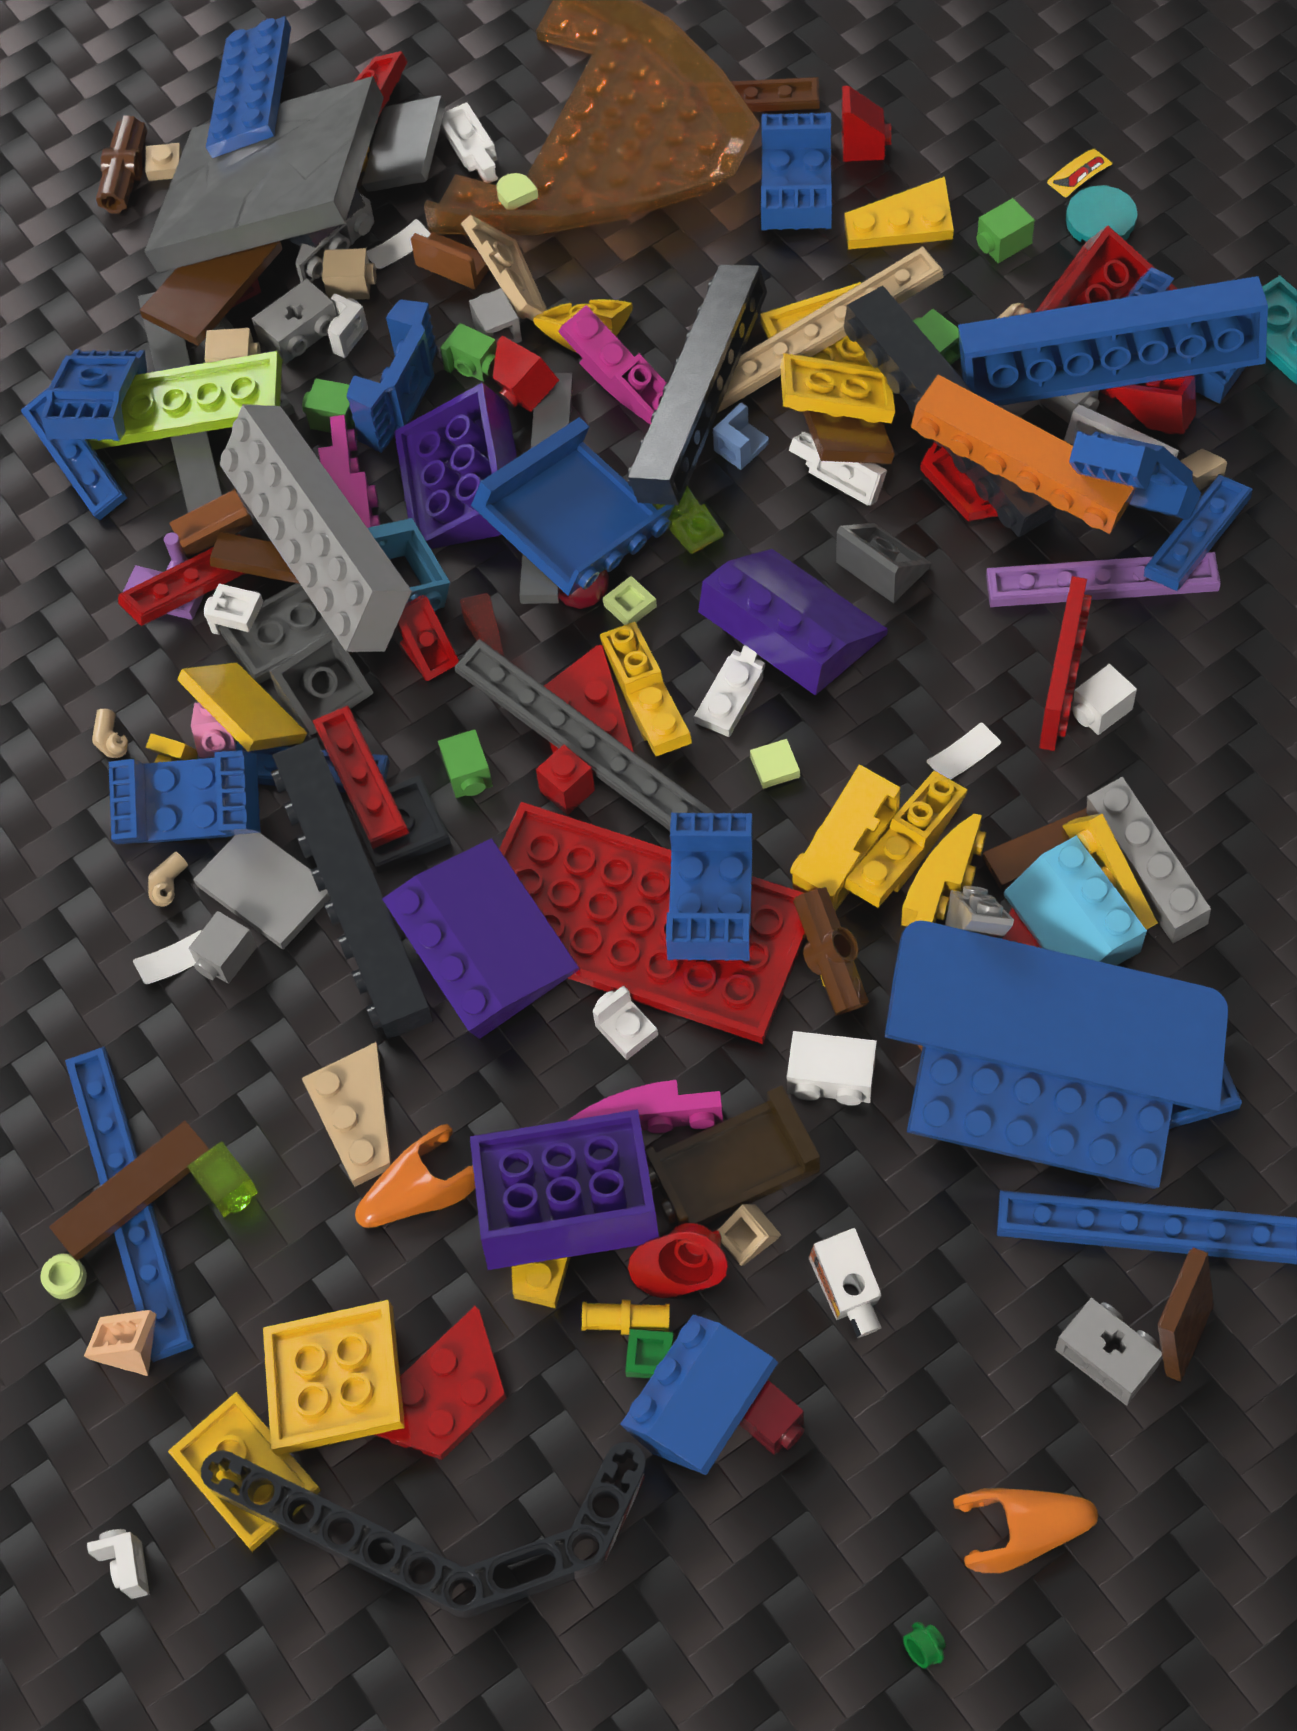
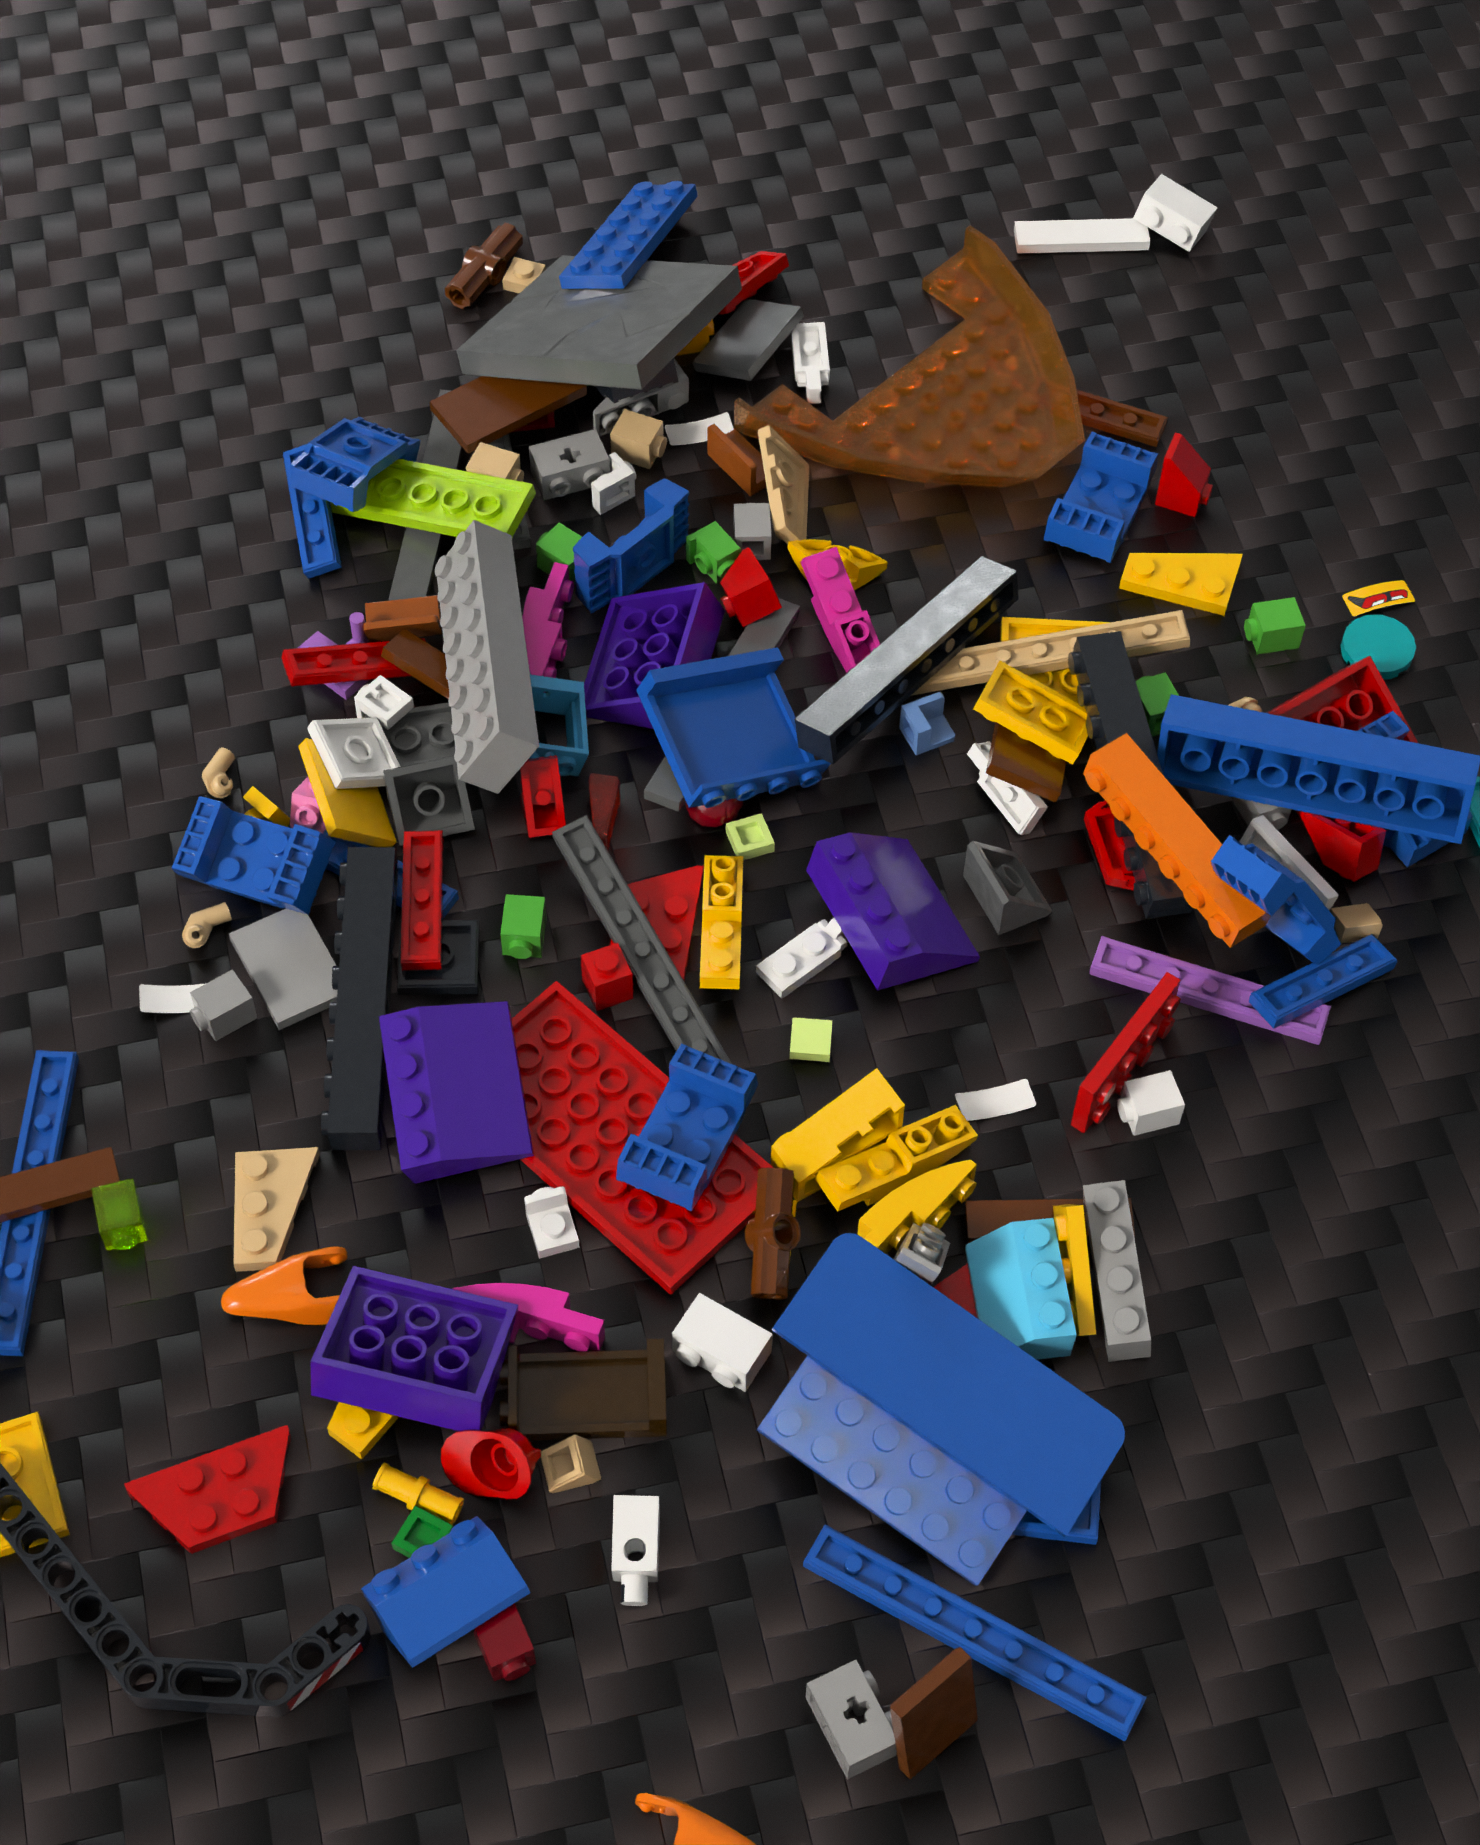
camera: 15 degrees right, 5 degrees down
yellow plate [263,1300,405,1456] -> none
yellowish green tile [497,173,539,212] -> none
clear neon green slope [652,486,724,554] -> none
none -> white tile [307,717,401,789]

